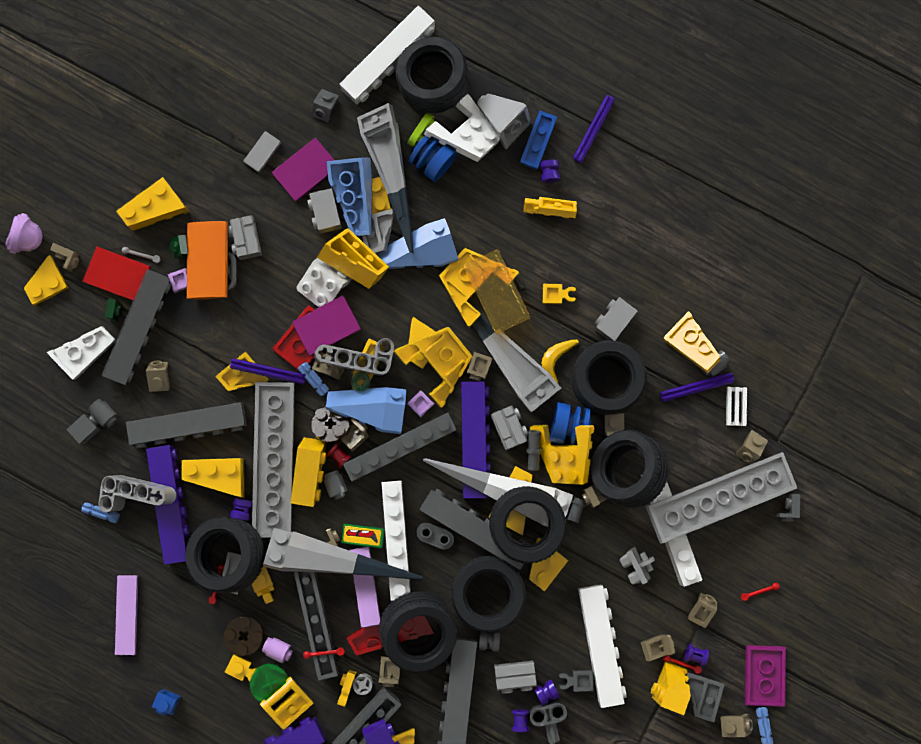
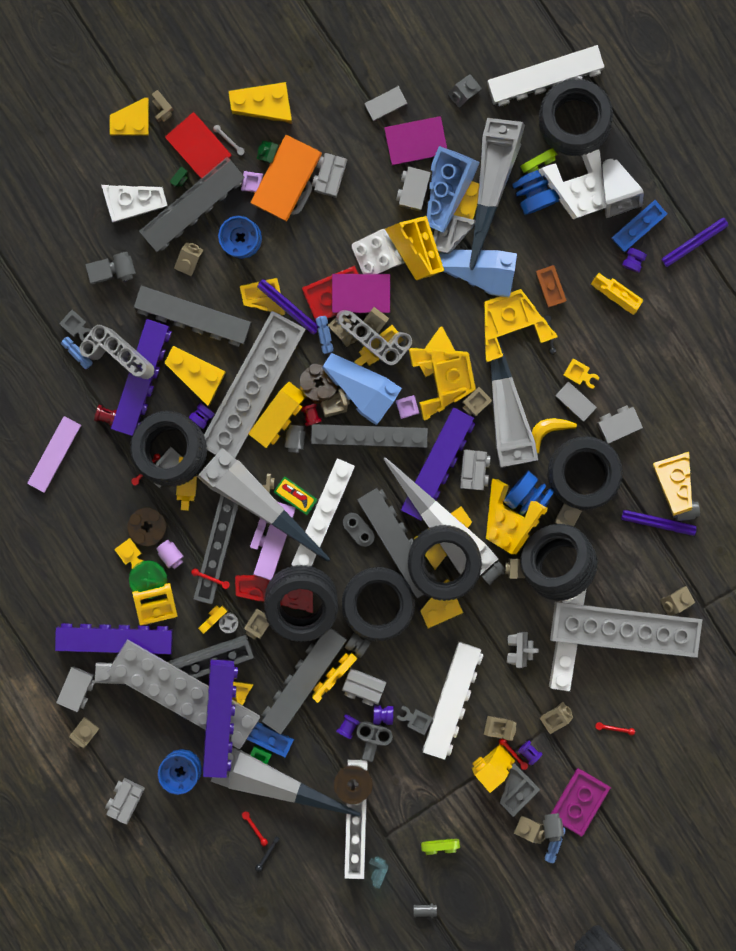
camera: 30 degrees right, 5 degrees up
lavender helmet [6,213,43,254] -> none
blue brick [152,689,181,716] -> none
clear green plate [351,372,371,392] -> none
clear yellow tile [463,249,530,334] -> none
dark grey pin [526,430,542,471] -> none
white tile [726,387,747,426] -> none
dark grey bracket [776,494,800,522] -> none
none -> dark grey plate [59,310,91,341]
none -> dark red bush [94,405,117,426]
none -> blue wheel [218,216,262,259]
none -> lavender plate [250,518,267,549]
none -> yellow wing [312,652,357,703]
none -> dark tan bracket [363,307,389,333]
none -> dark orange plate [536,265,566,308]
none -> dark grey brick [543,813,564,842]
none -> light grey tile [555,382,597,422]

